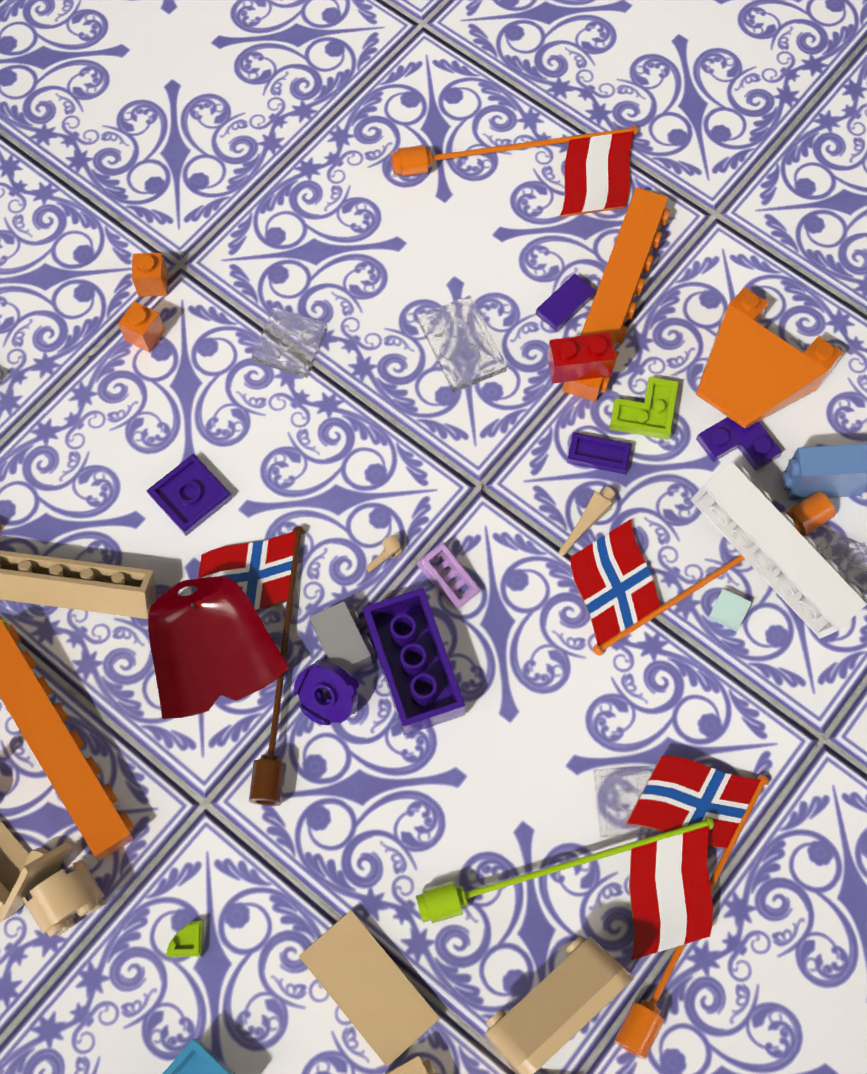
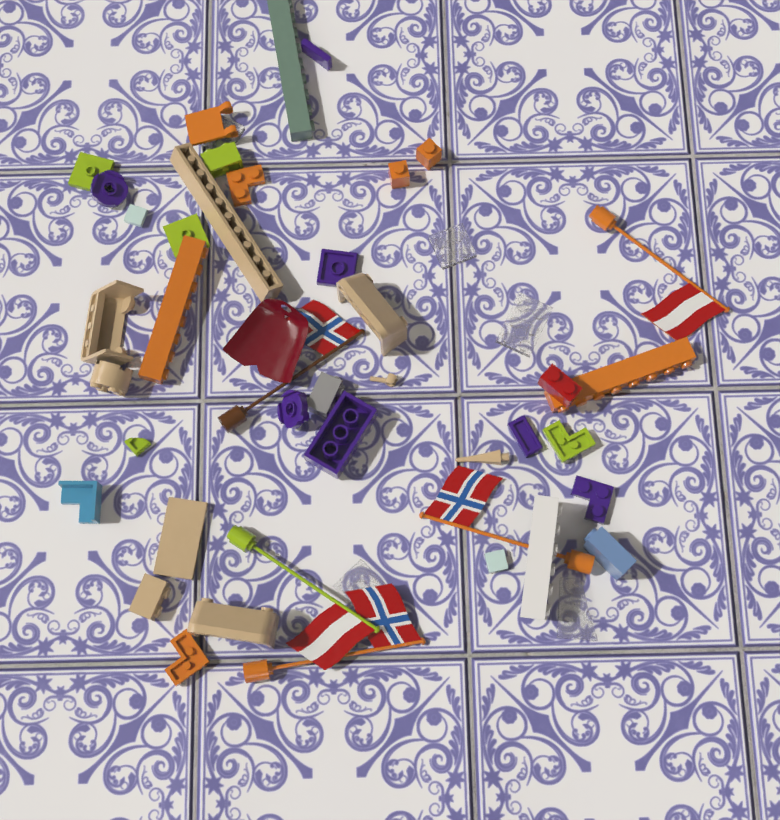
camera: 50 degrees right, 5 degrees up
lavender slope [416,542,482,610] -> none
dark purple tile [535,273,596,332] -> none
orange wedge [696,287,843,428] -> none
none -> tan windscreen [336,272,408,356]

